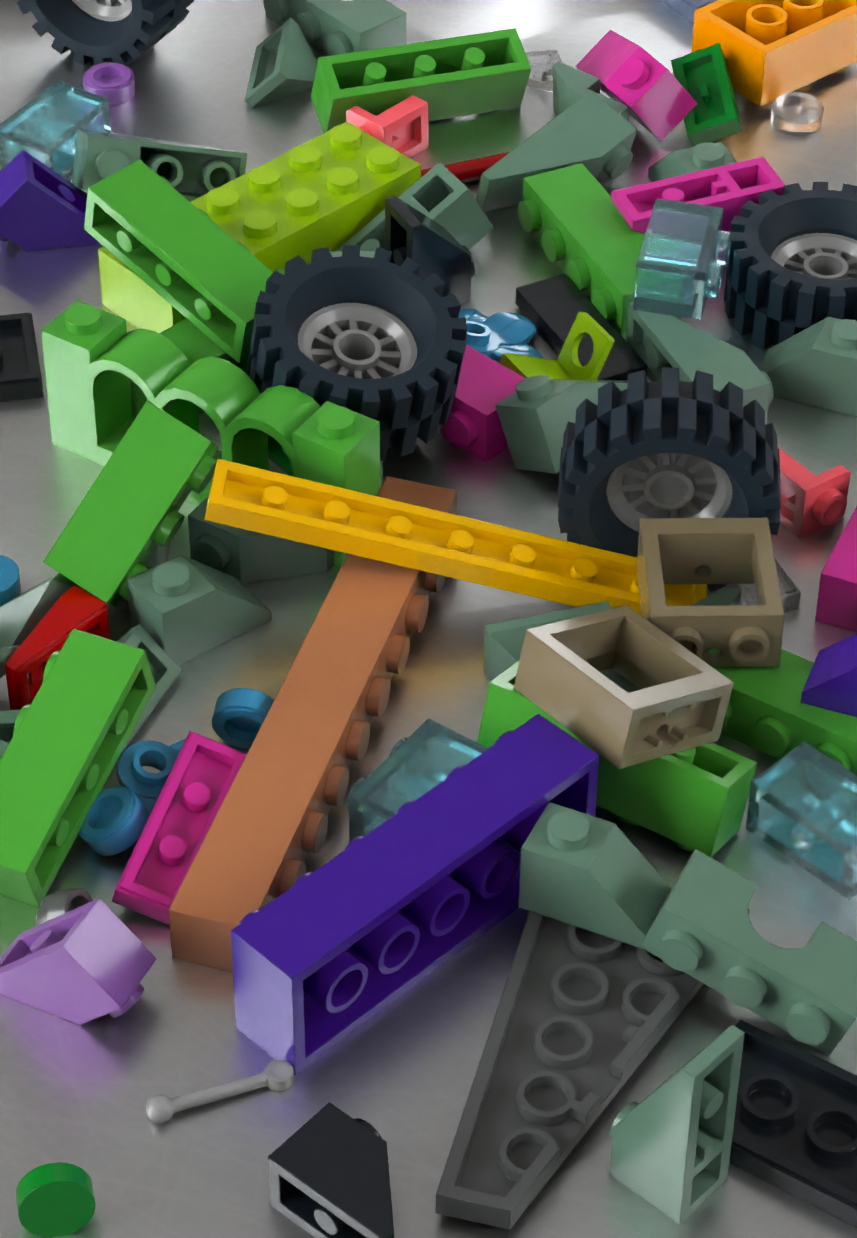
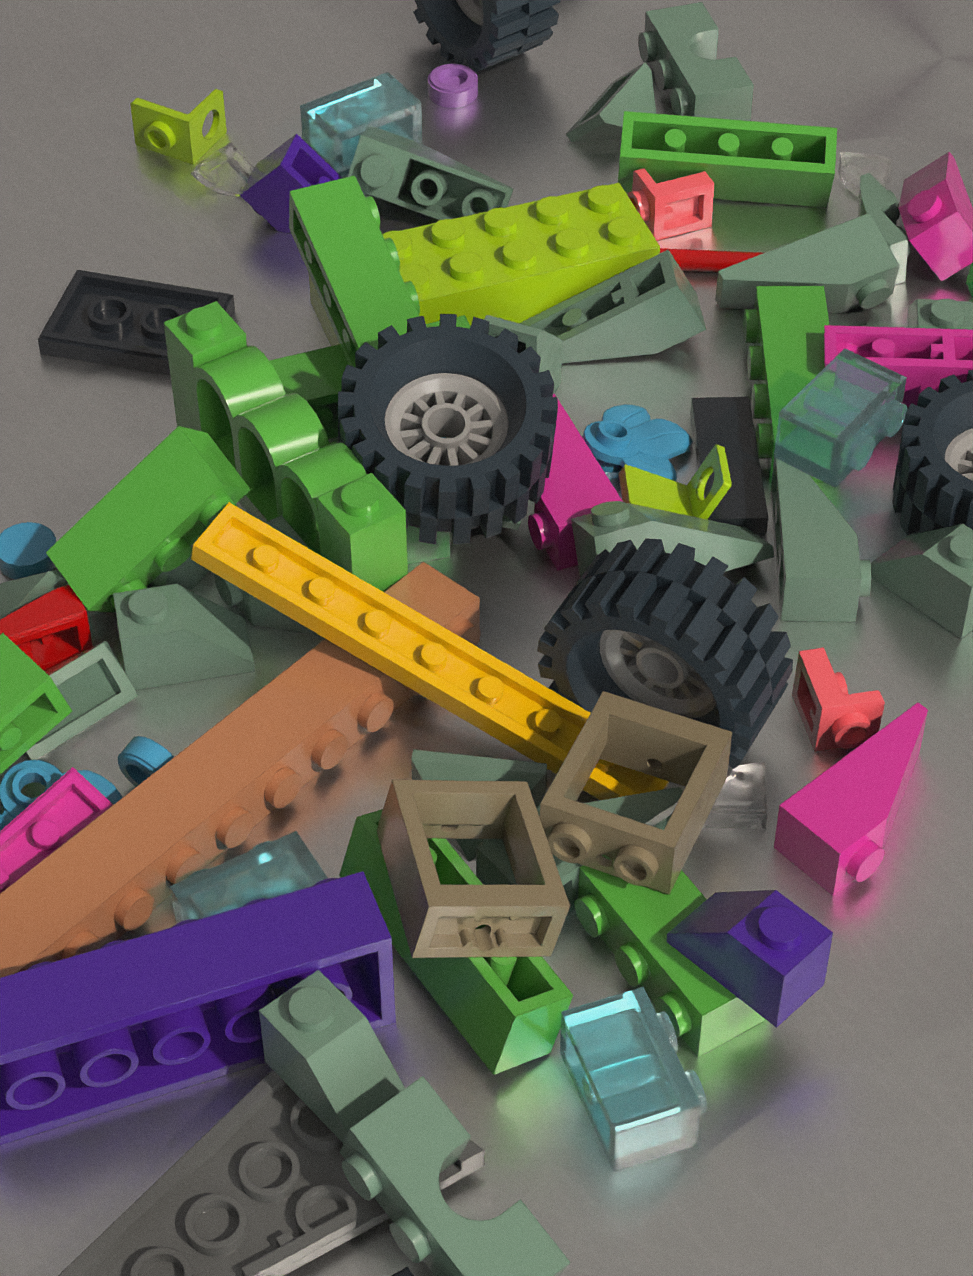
camera: 25 degrees right, 5 degrees up
black slope [385,196,475,305] -> none

